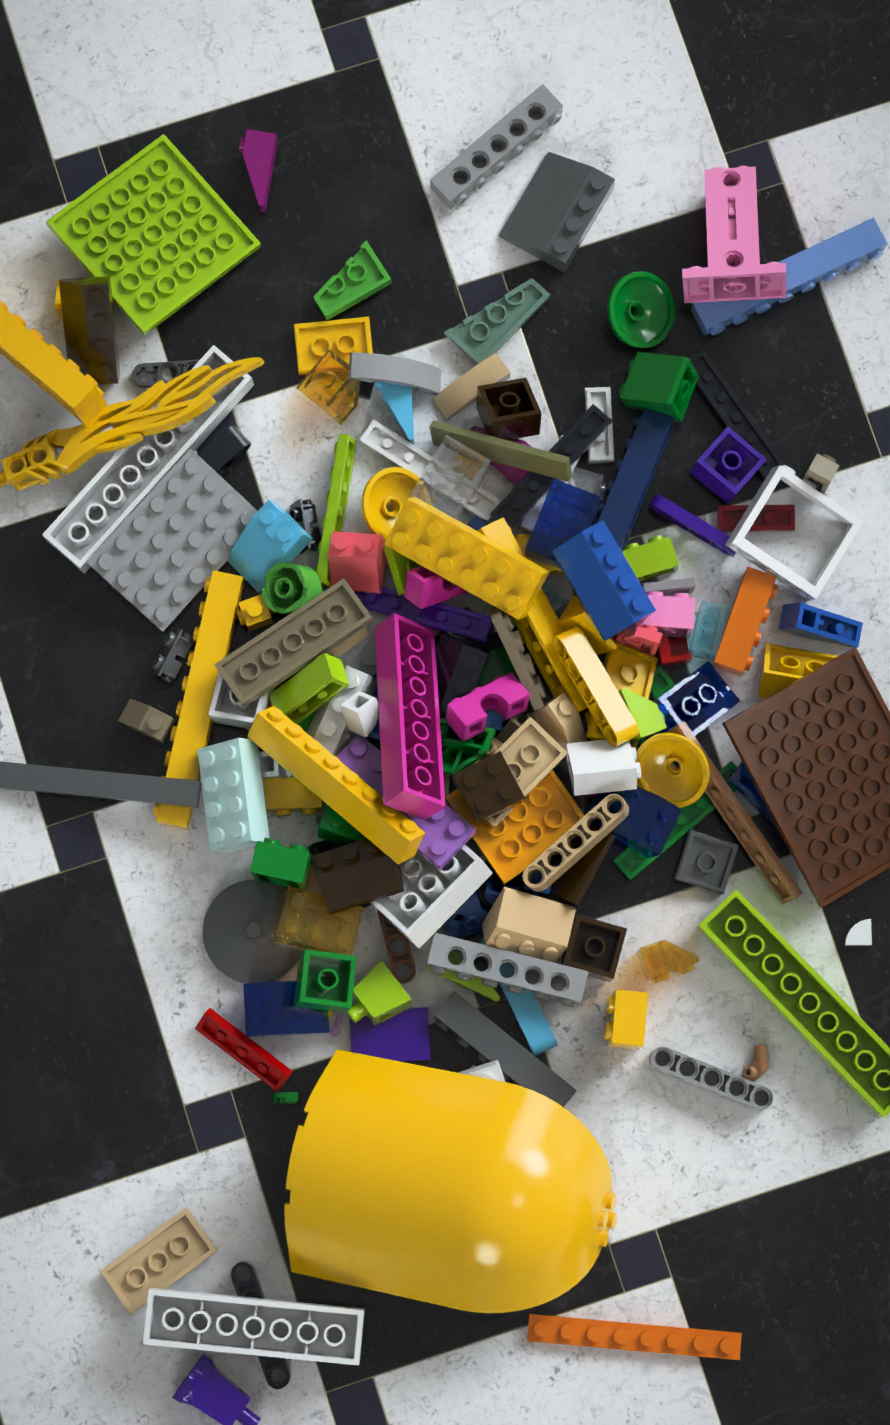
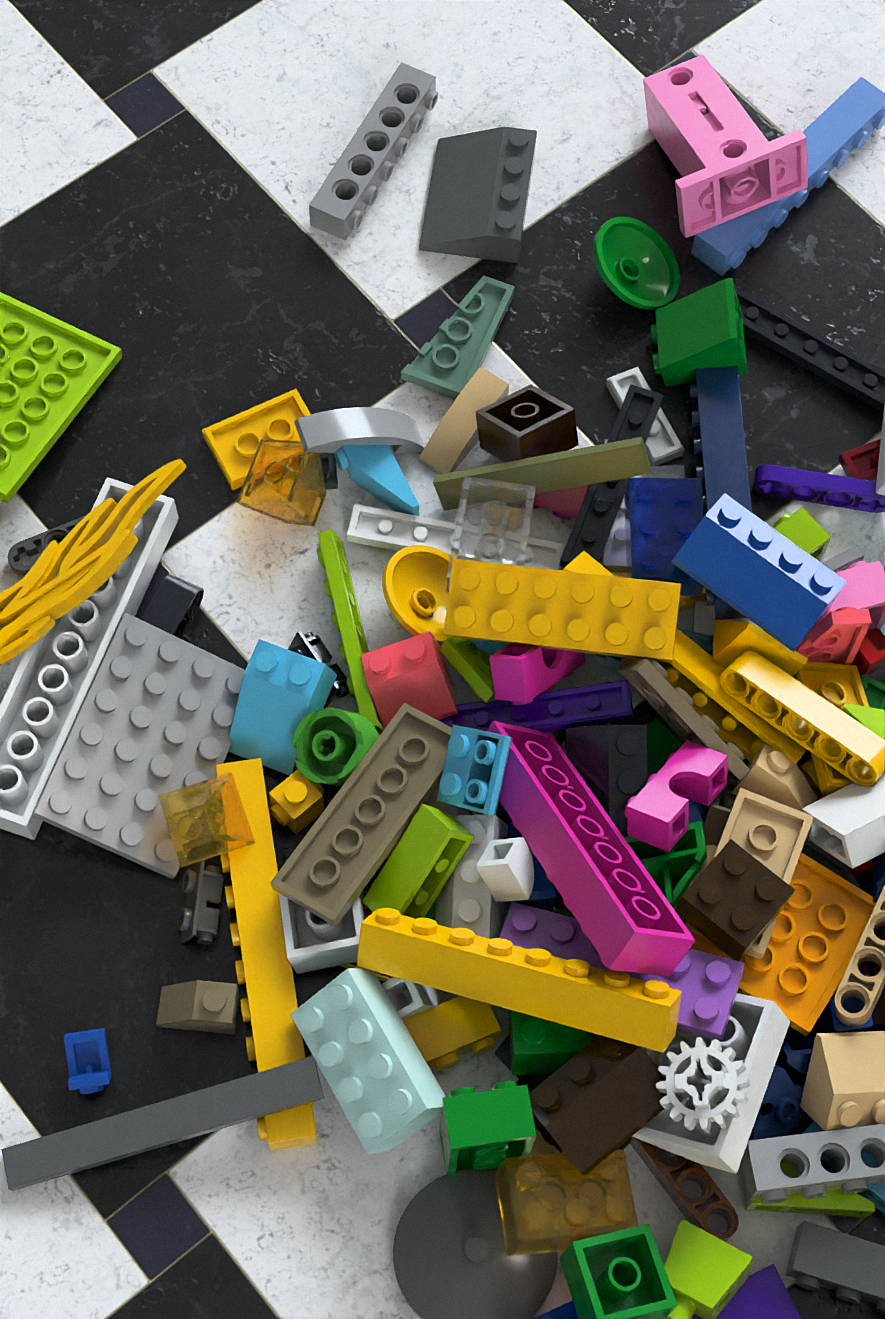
camera: 25 degrees left, 15 degrees down
magenta slope [239,129,278,213] -> none
bright green wing [314,240,392,320] -> none
dark purple slope [689,427,767,505] -> none
none -> blue bracket [64,1028,112,1094]
none -> clear yellow slope [158,772,255,867]
none -> medium azure slope [437,724,512,816]
none -> white gear [656,1037,750,1133]

